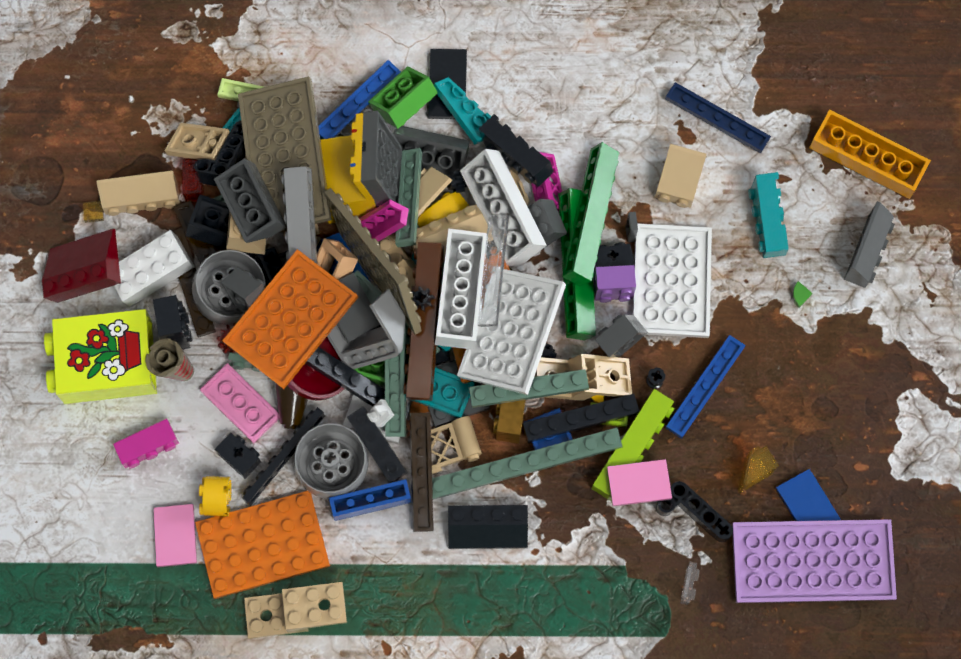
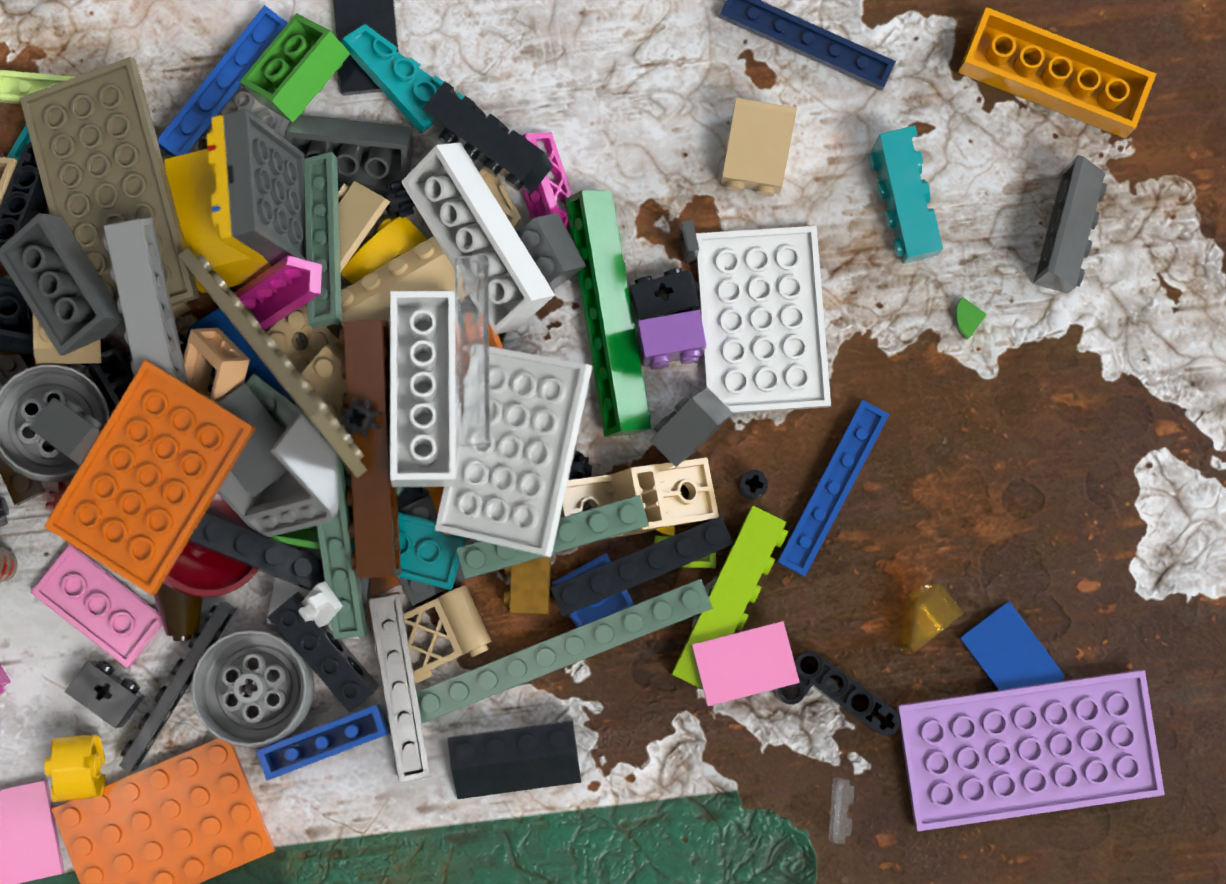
camera: 10 degrees left, 10 degrees up
brick [562,142,620,286] -> none

